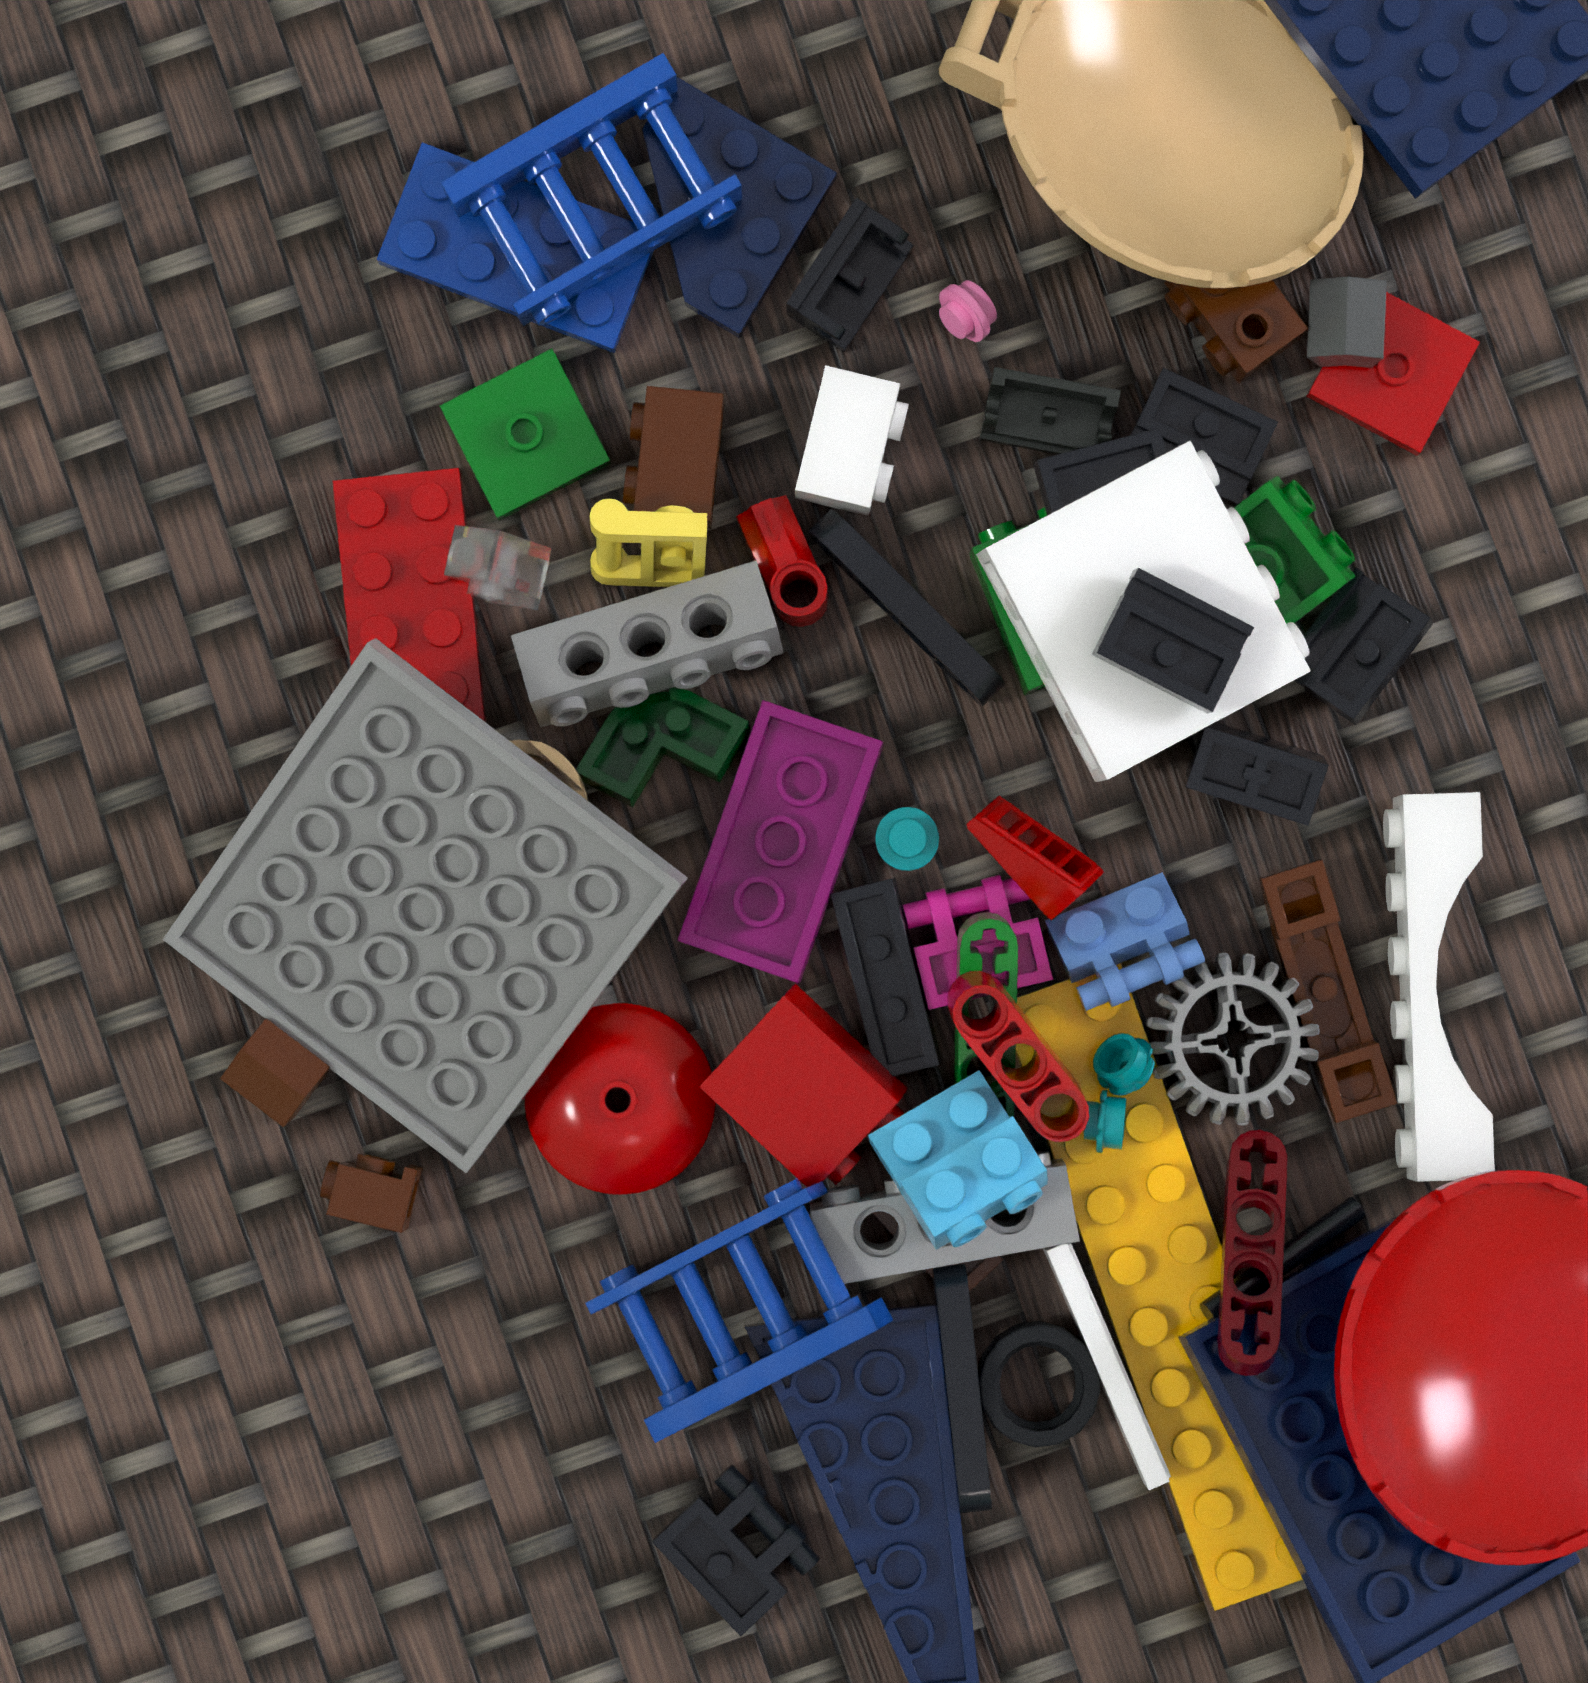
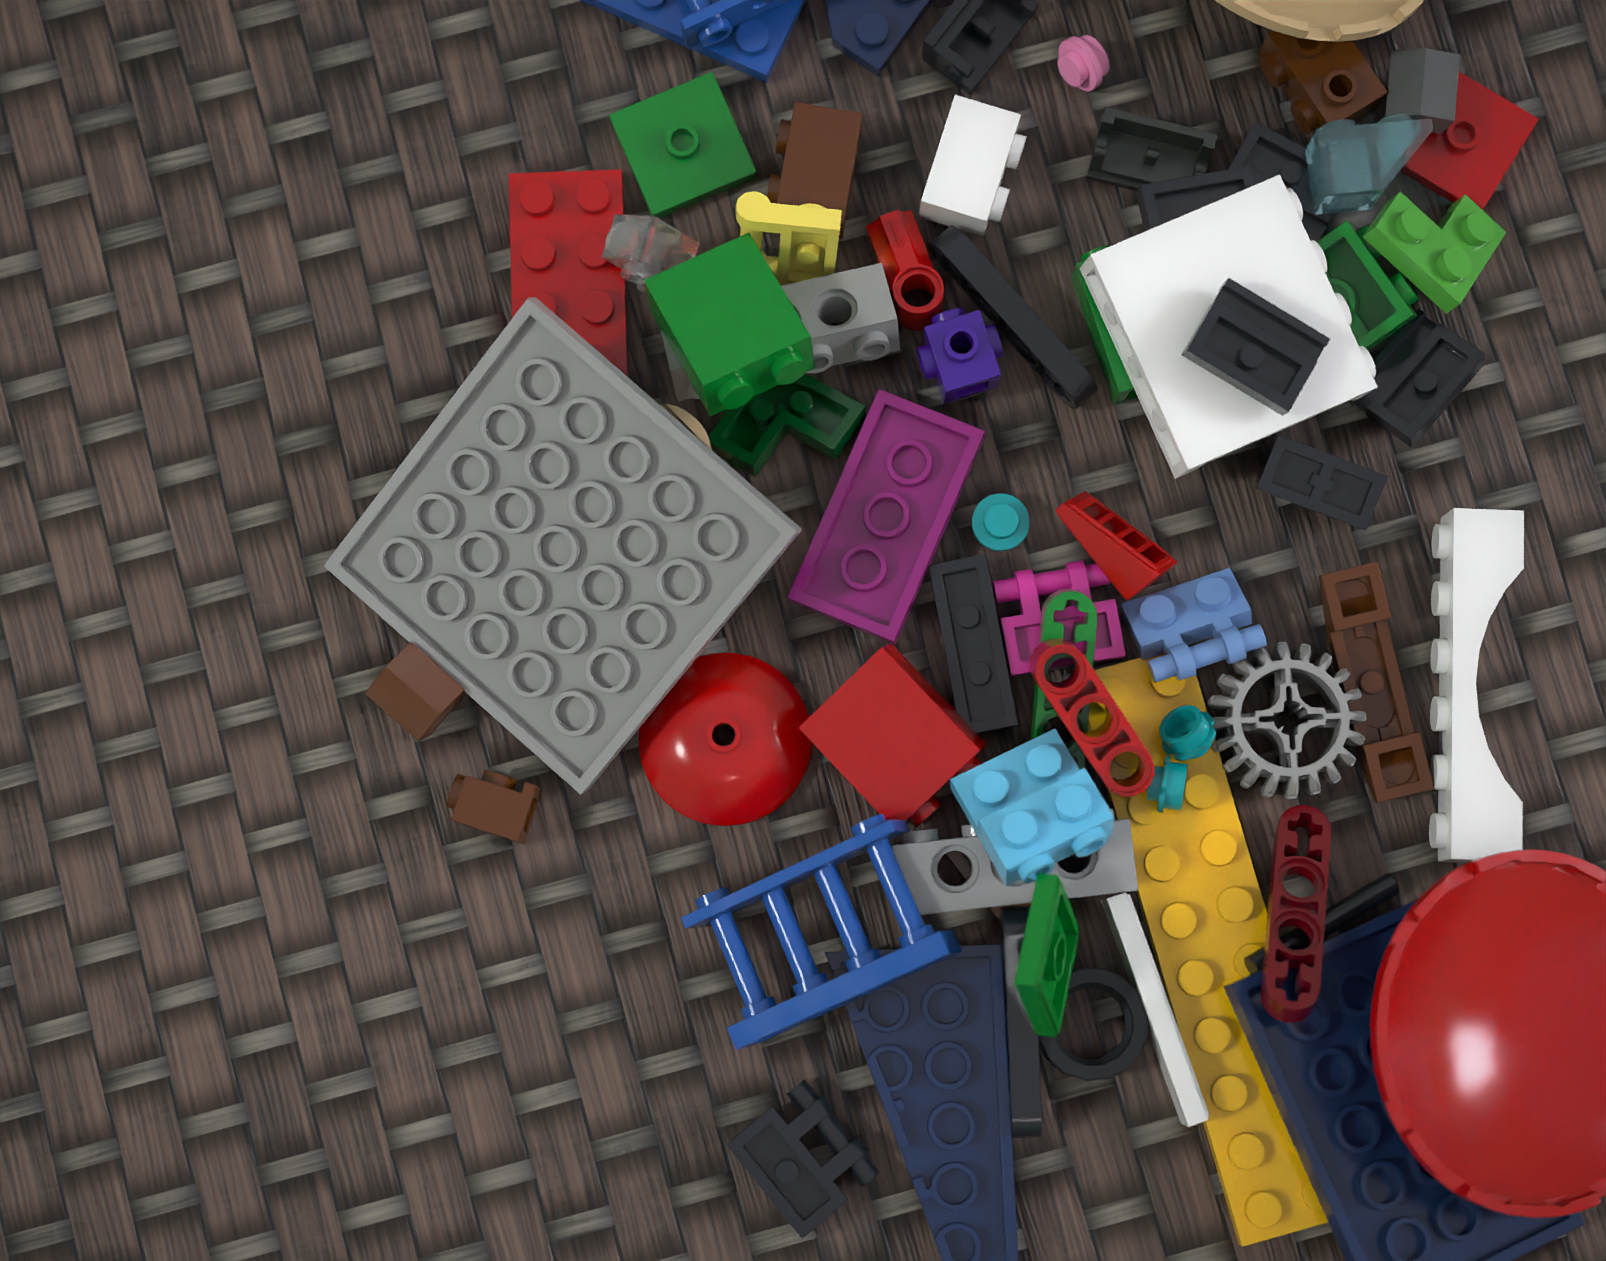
camera: 10 degrees right, 5 degrees down
none -> green brick [644,233,815,416]
none -> dark purple brick [916,308,1003,404]
none -> green plate [1014,873,1080,1037]
none -> clear light blue slope [1305,114,1433,214]
none -> bright green plate [1363,192,1506,314]

